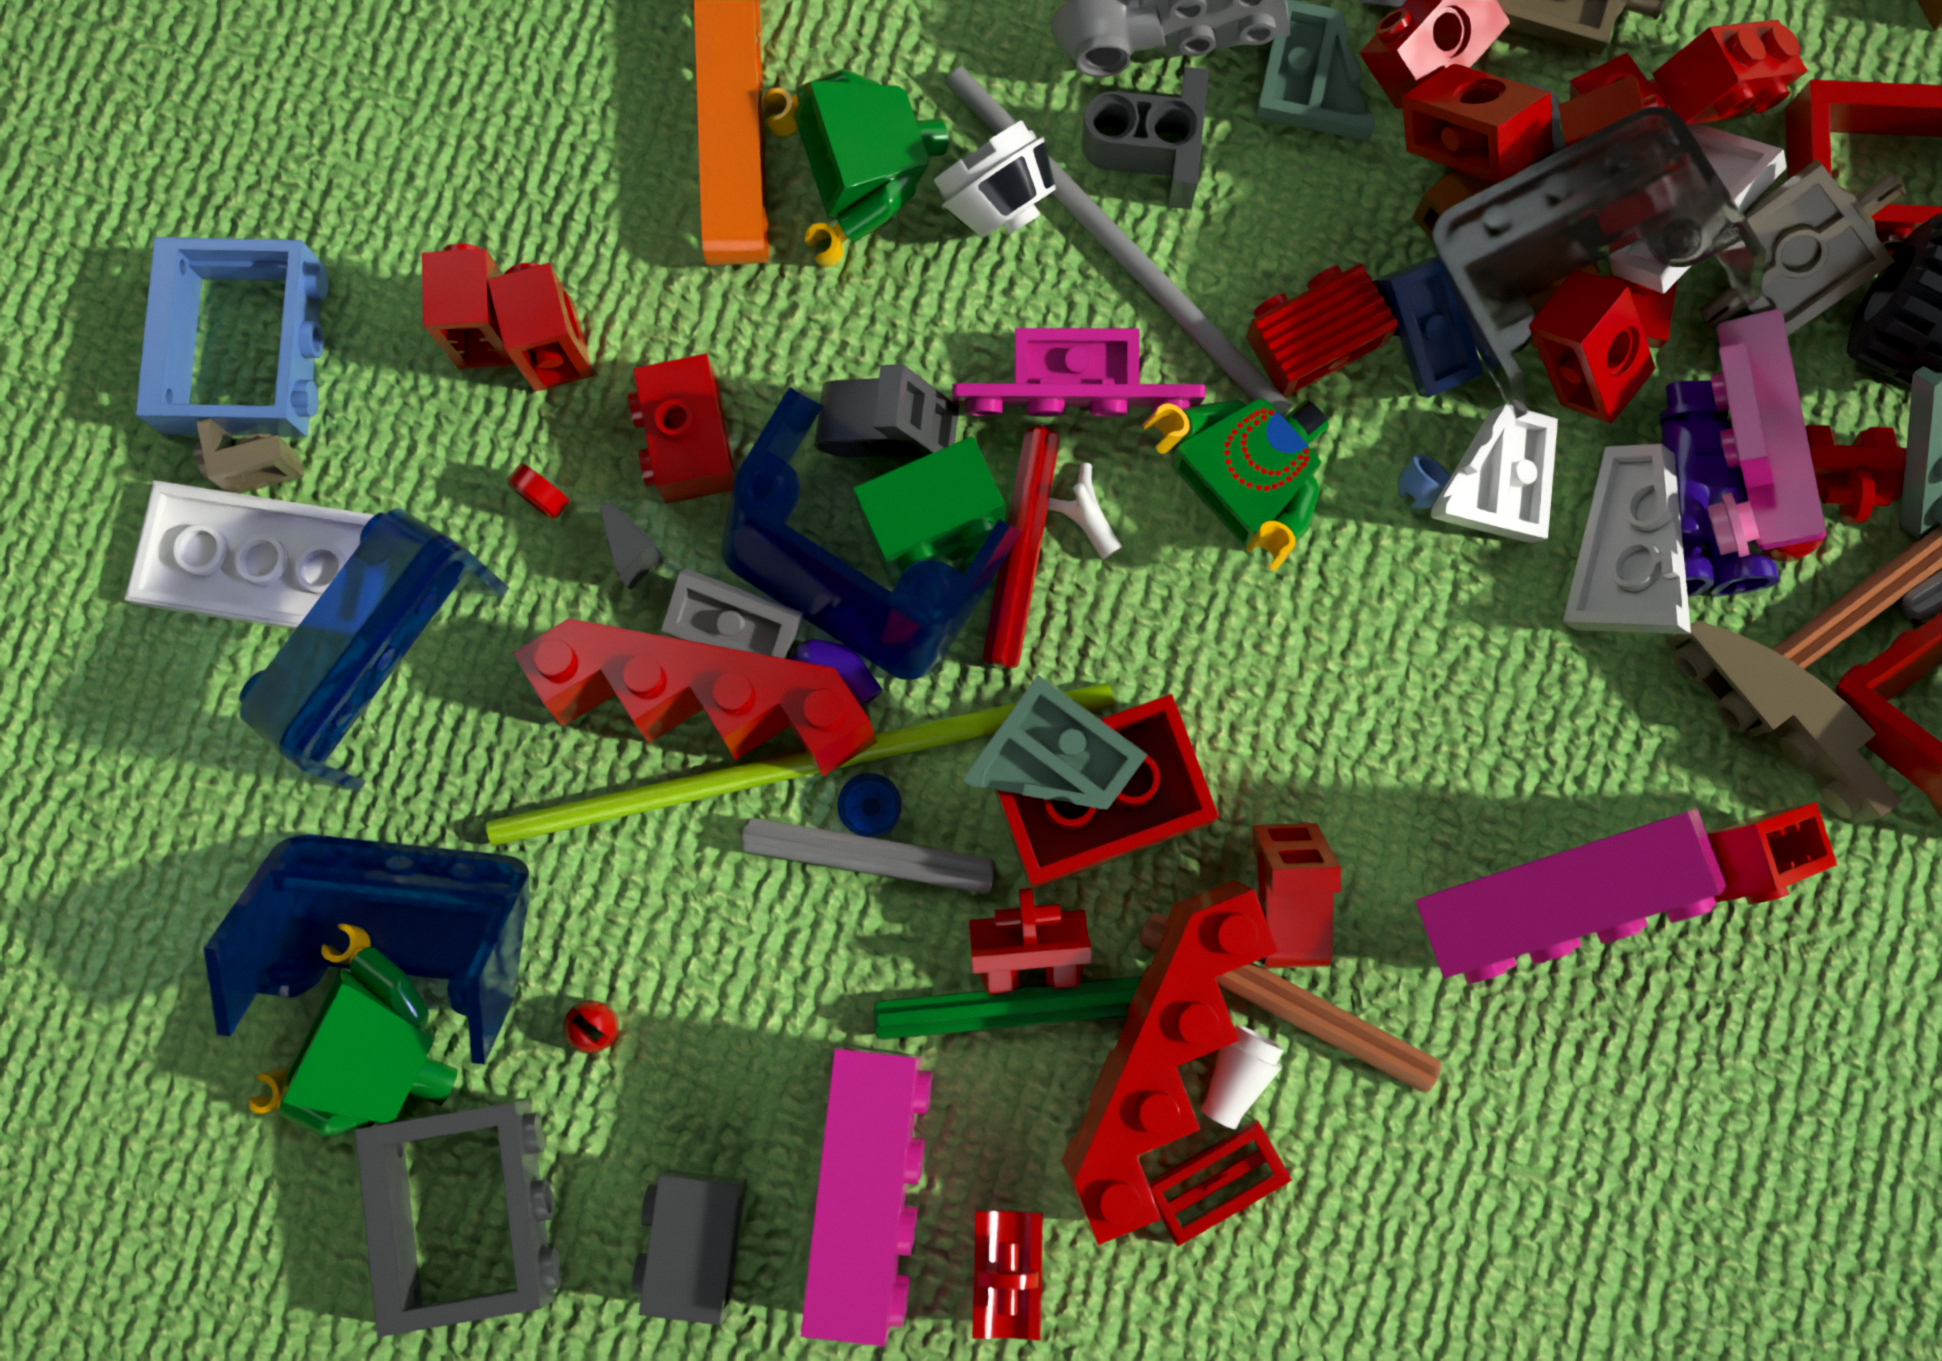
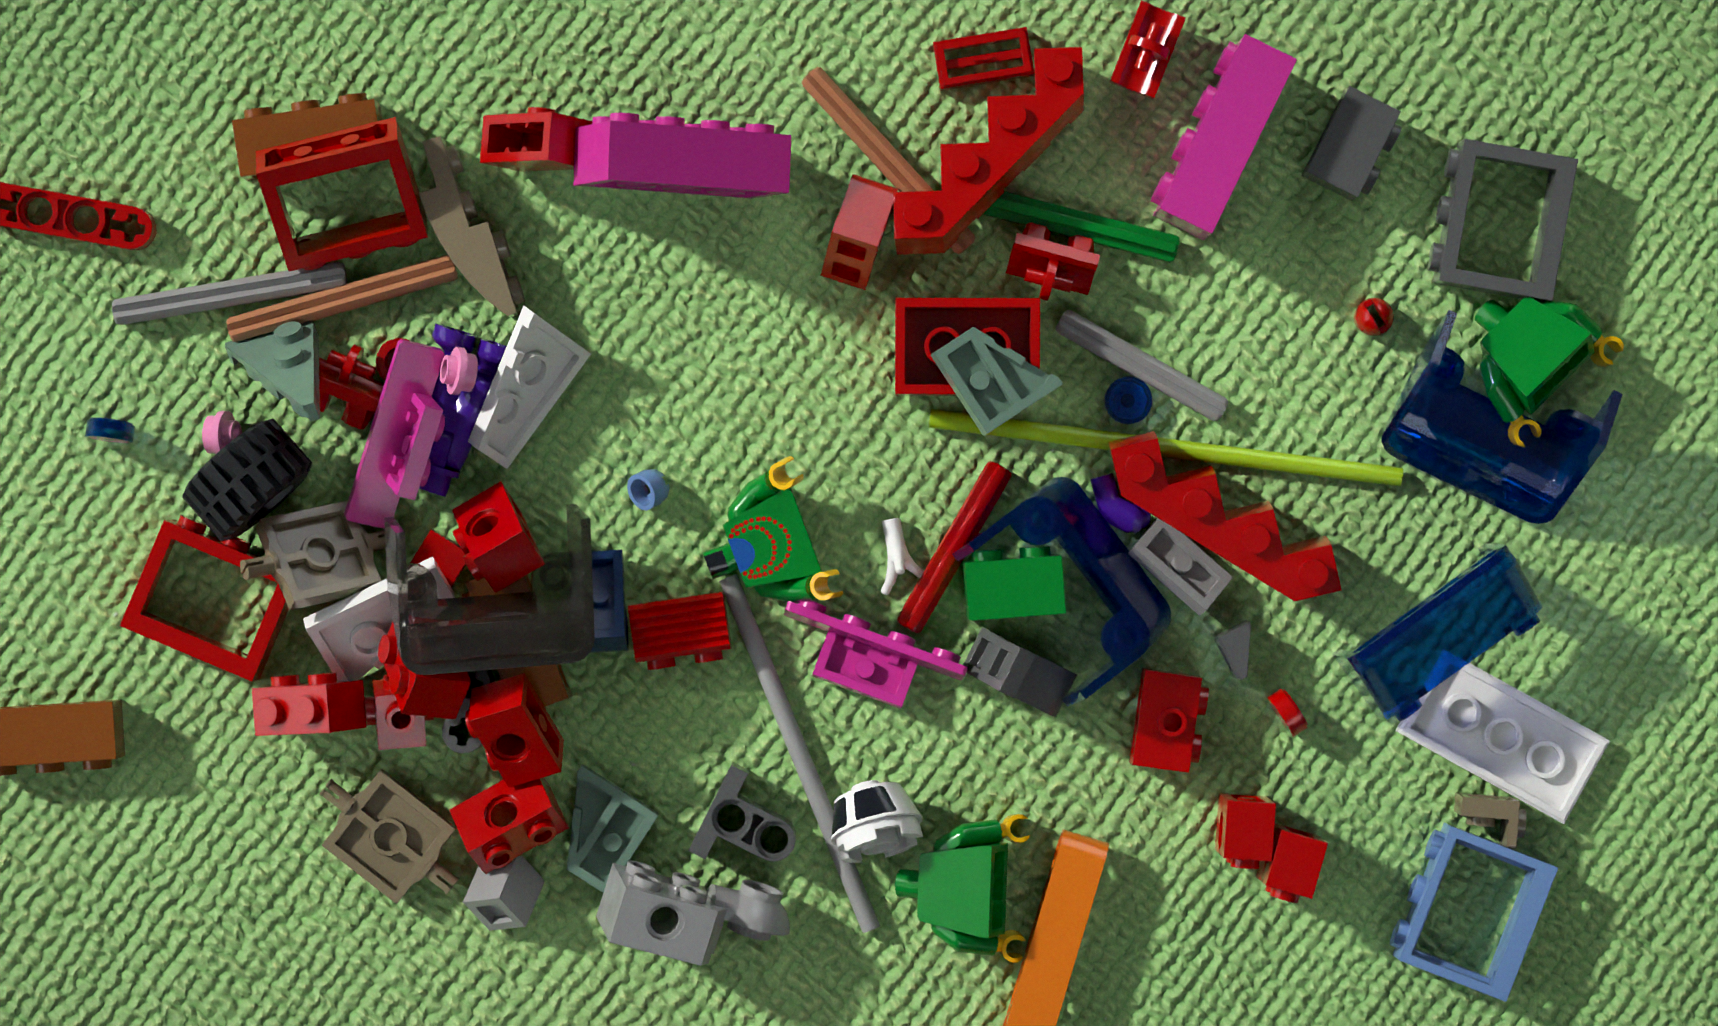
camera: 165 degrees left, 10 degrees up
white cone [1201,1024,1284,1129] -> none
white wing [1431,404,1558,543] -> none

